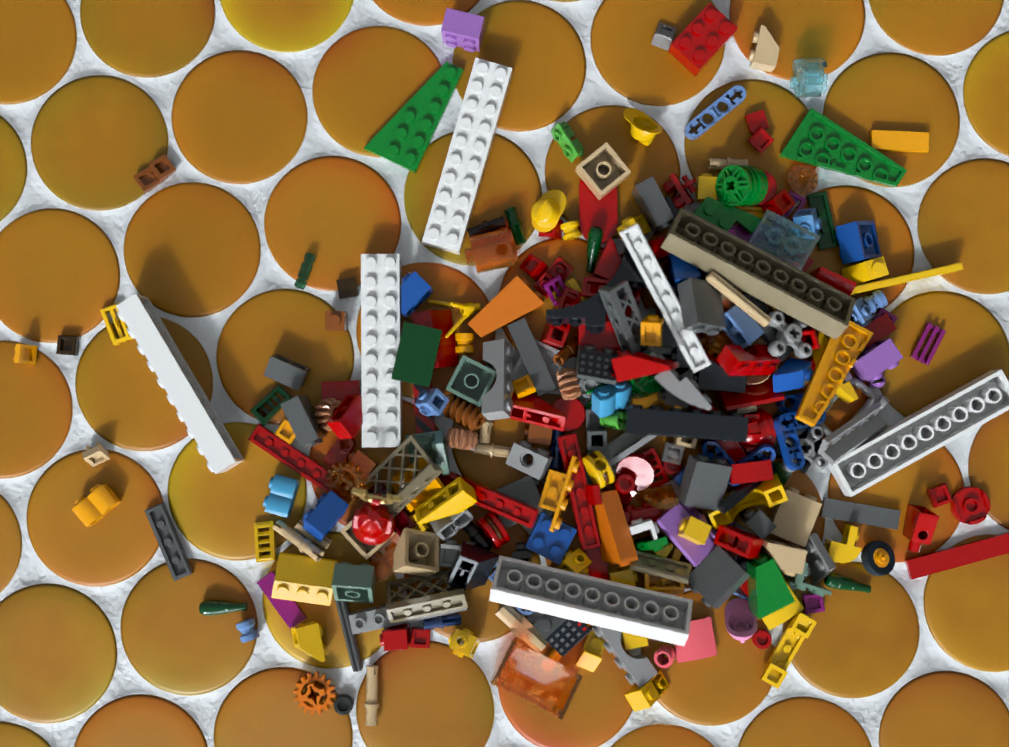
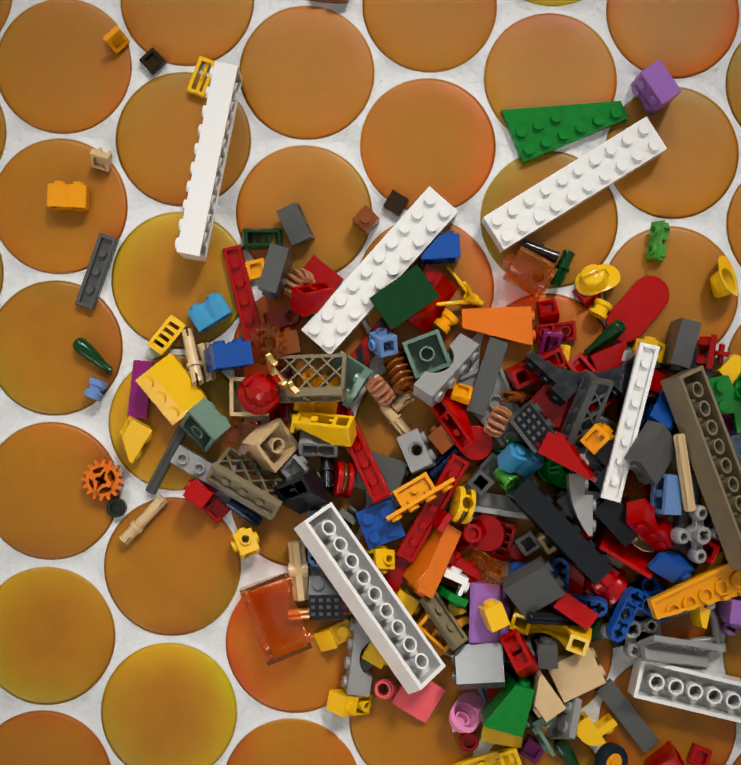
camera: 45 degrees right, 0 degrees up
clear green axle [294,252,316,289] -> none
tan brick [575,142,631,200] -> none

